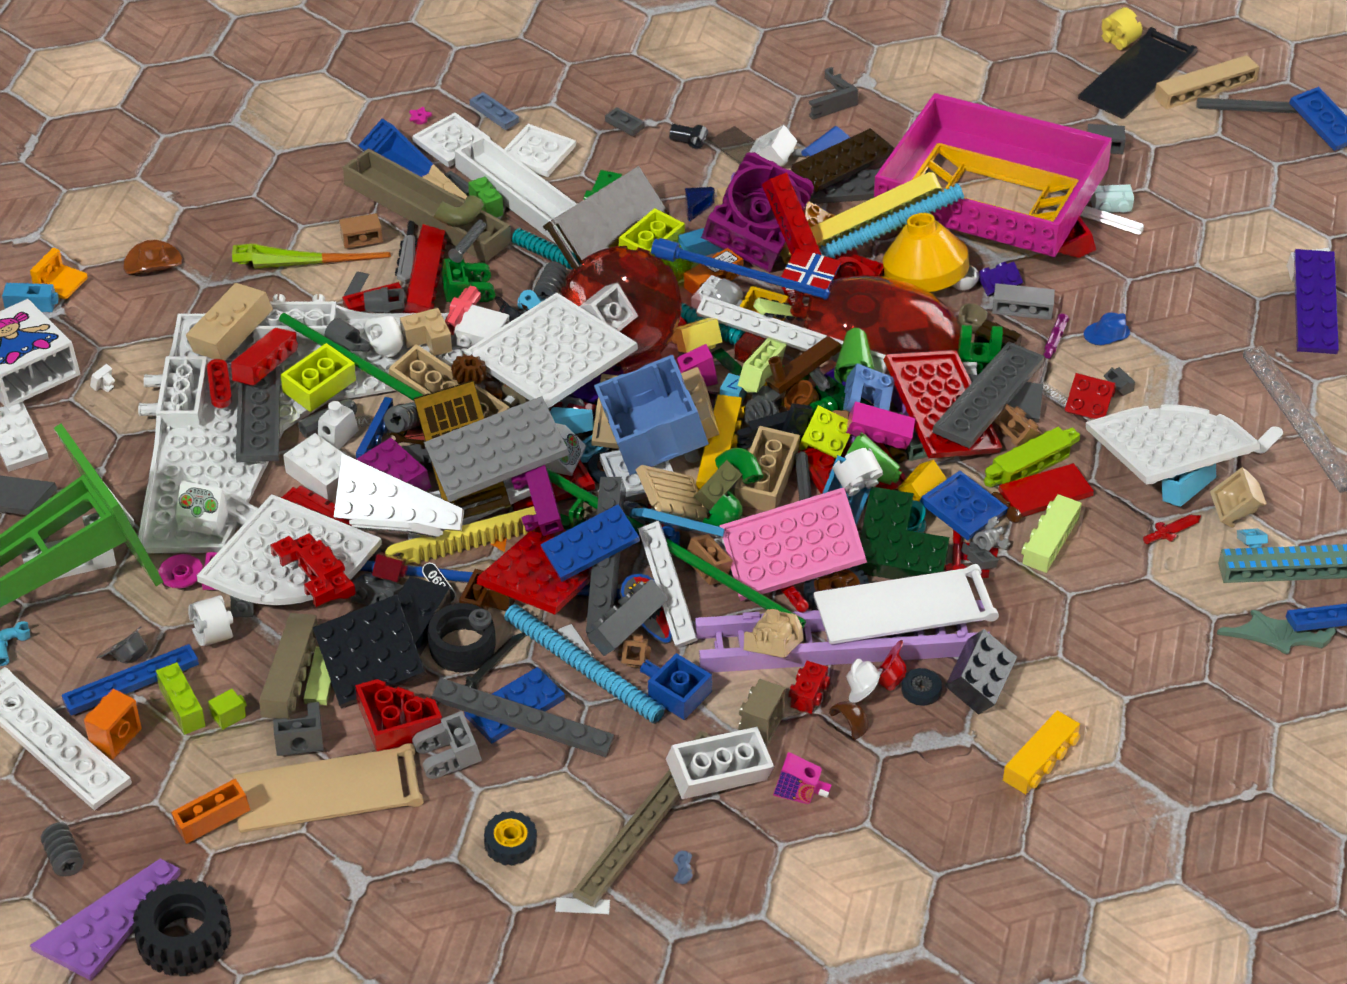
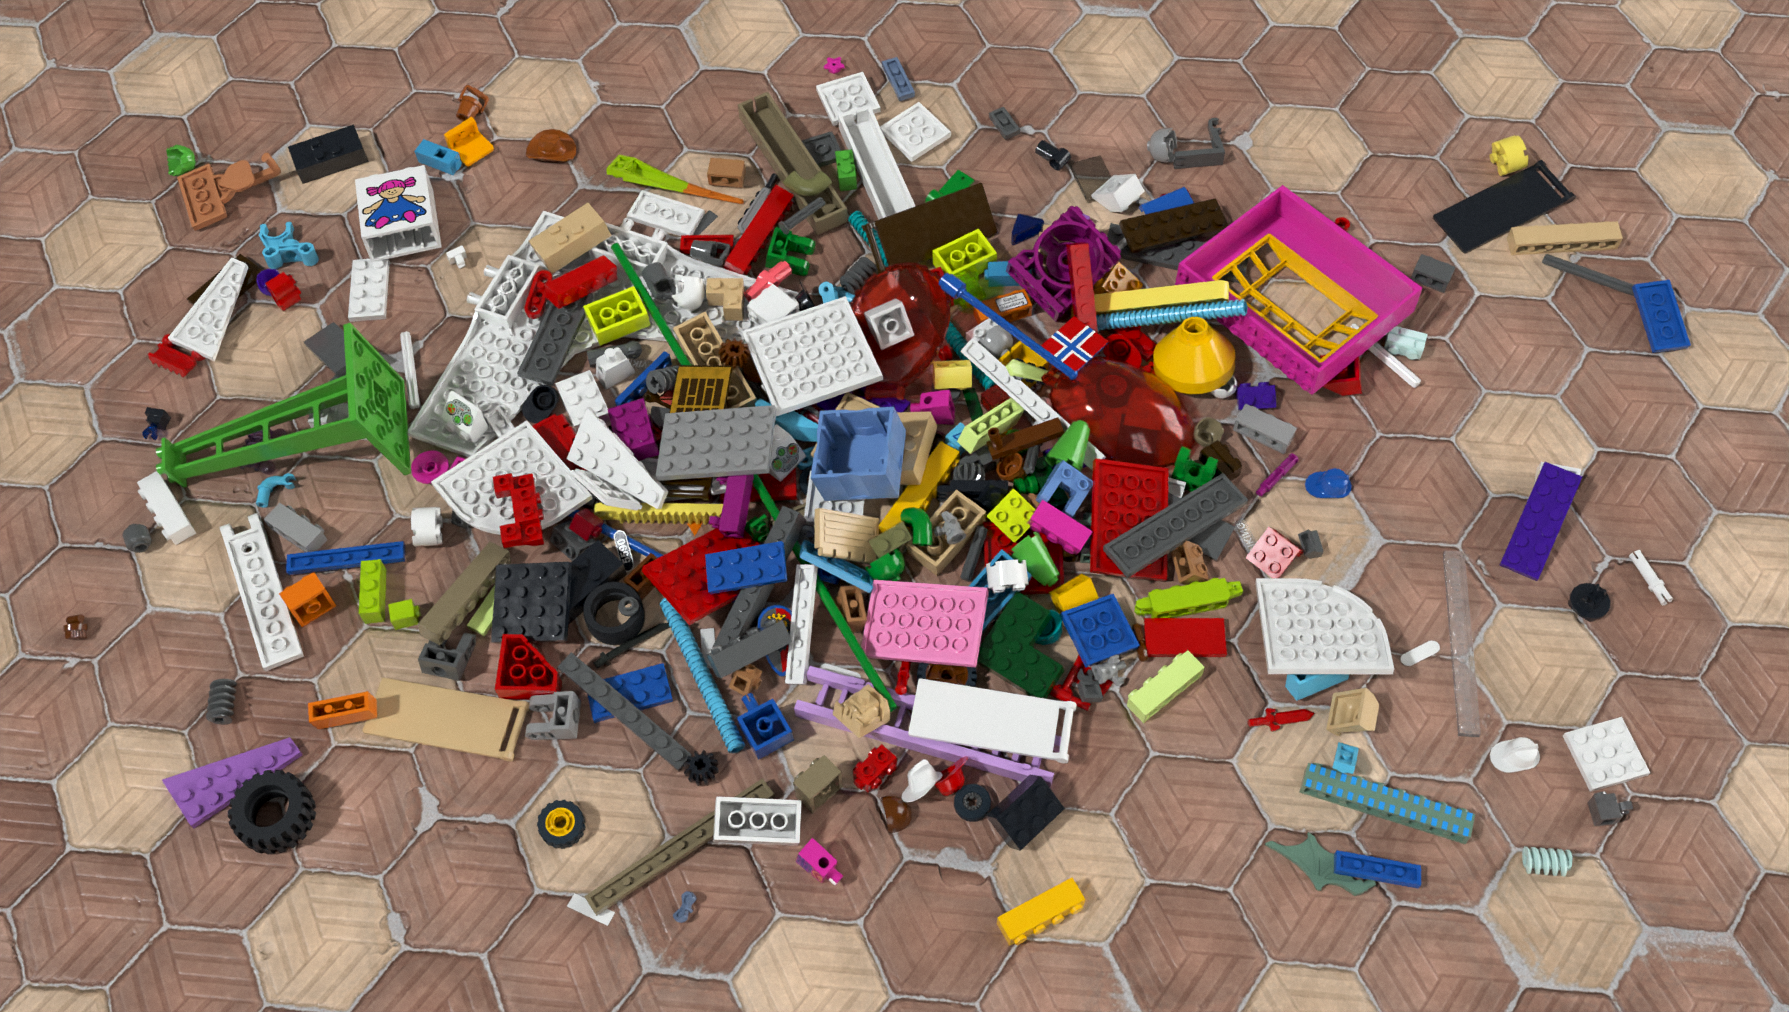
camera: 25 degrees right, 15 degrees up
dark grey piece [96,626,148,663] -> none
blue plate [358,118,467,200] -> none
none -> light grey brick [264,503,327,552]
none -> dark orange piece [456,85,489,122]
none -> black cap [522,385,559,423]
none -> white tile [627,190,705,236]
none -> black gear [683,750,719,786]
none -> light grey piece [933,511,966,544]
none -> light grey cylinder [1147,128,1177,163]

